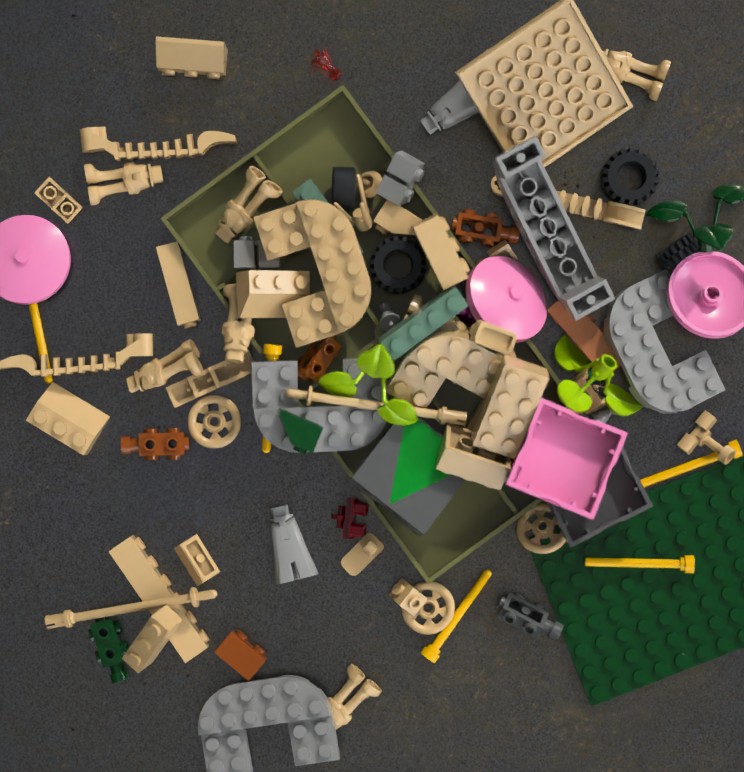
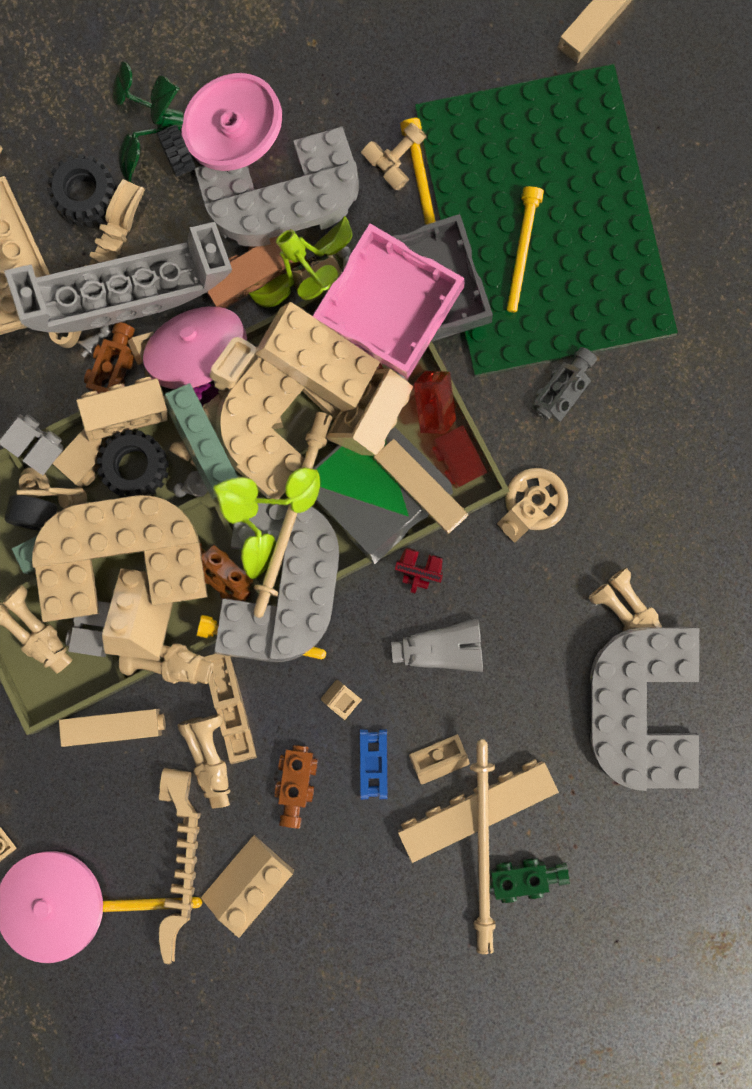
camera: 80 degrees left, 5 degrees down
tan brick [122,605,183,673] -> none
tan plate [188,395,241,449] -> none
dark orange brick [214,630,267,681] -> none
dark green slope [277,408,323,454] -> none
tan piece [341,532,384,576] -> none
yellow piece [421,569,492,663] -> none
tan plate [516,503,566,554] -> none
none -> light grey piece [78,325,113,359]
none -> tan slope [321,680,362,720]
none -> blue plate [360,729,387,800]
none -> tan tile [374,439,468,534]
none -> clear red brick [414,371,456,434]
none -> clear red brick [431,425,487,489]

